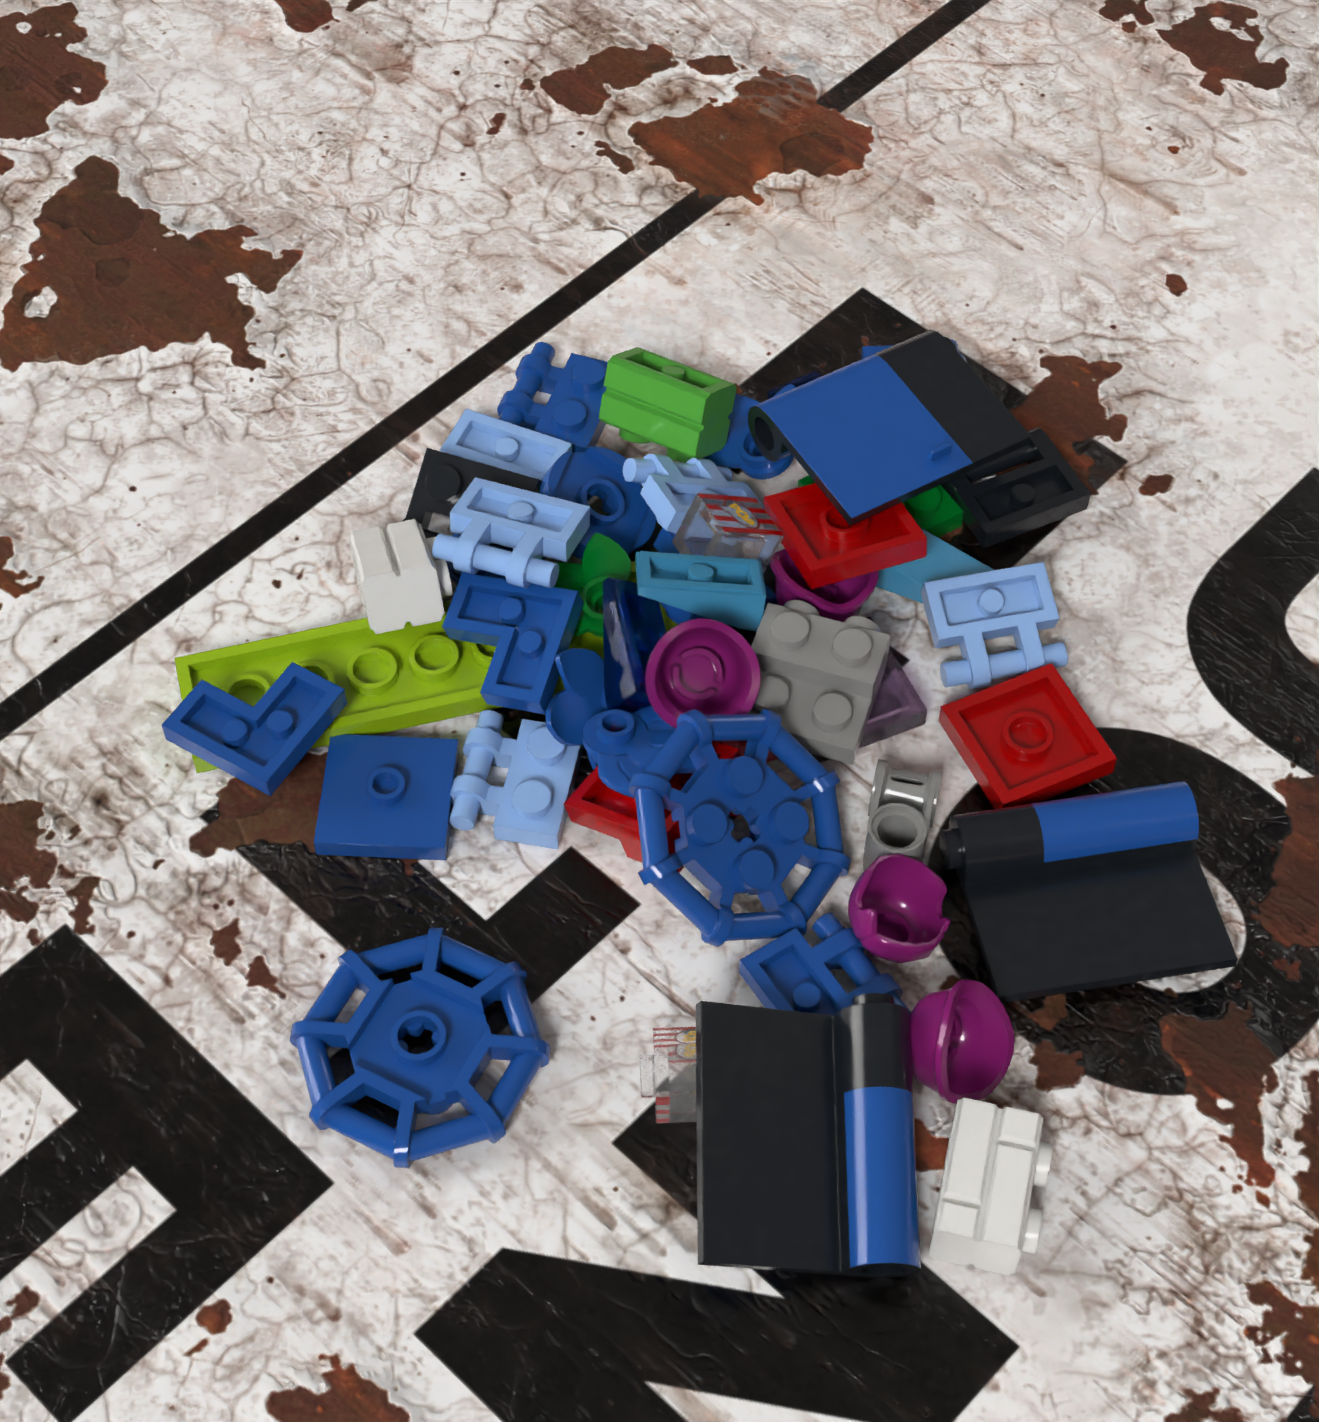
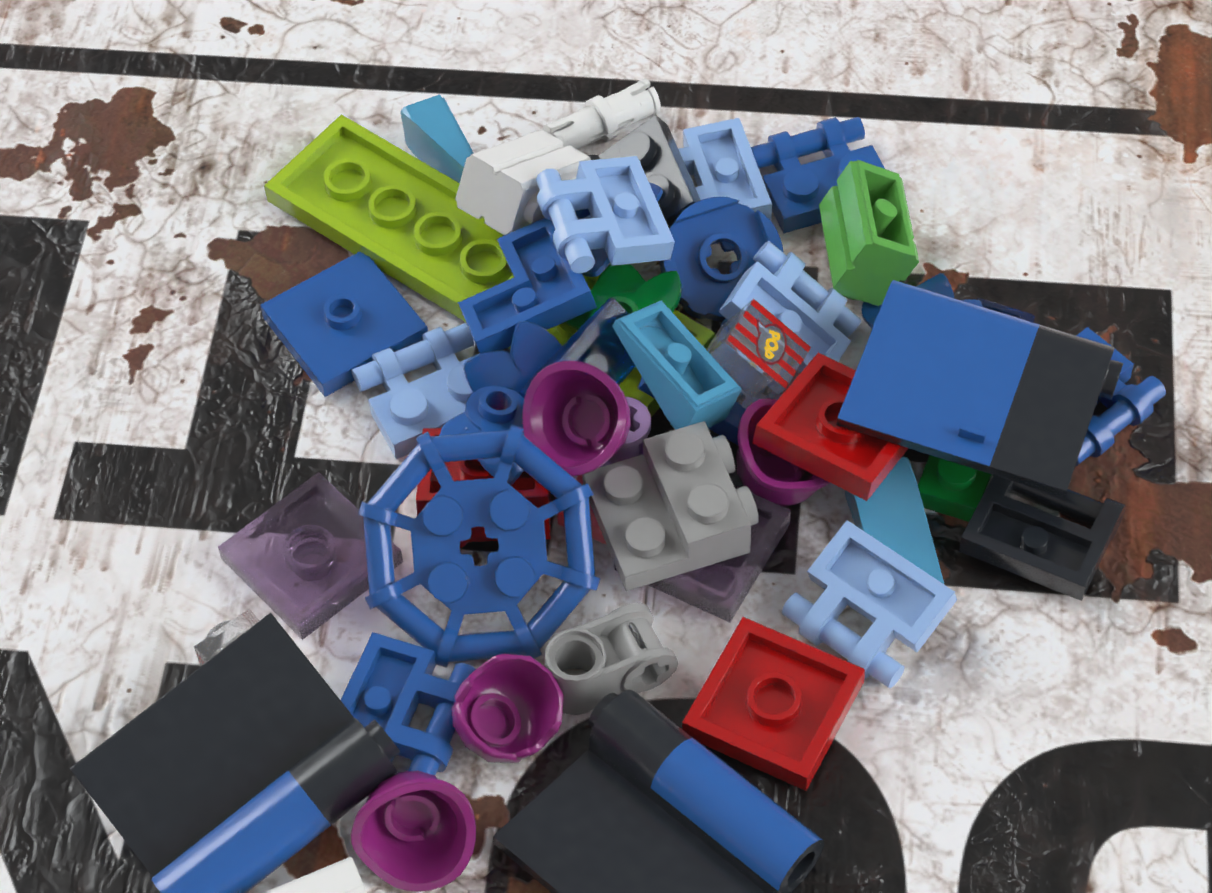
camera: 55 degrees right, 0 degrees up
blue plate [161,662,347,796] -> none
blue plate [290,927,551,1169] -> none
none -> clear purple plate [218,472,403,640]
none -> dark azure slope [400,94,474,183]
none -> white pin [543,78,661,149]

